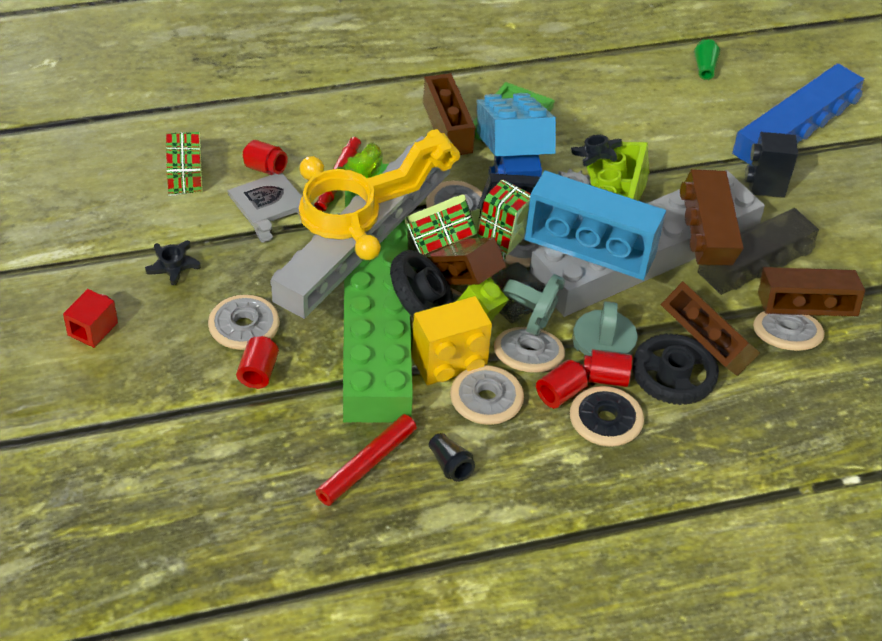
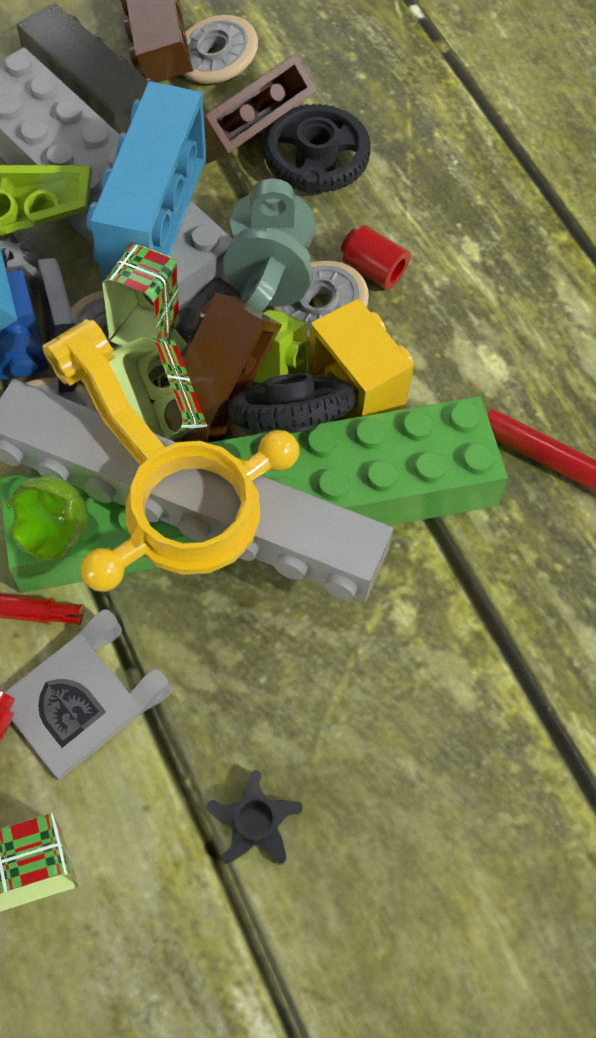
camera: 100 degrees left, 15 degrees up
red brick [63,289,118,348] -> none
light grey wheel [208,295,280,350] -> none
red brick [236,336,279,389] -> none
black cone [429,433,475,482] -> none
wheel [450,365,524,425] -> none
wheel [570,386,644,447] -> none
red brick [583,349,632,387] -> none
reddish brown brick [680,169,743,265] -> none

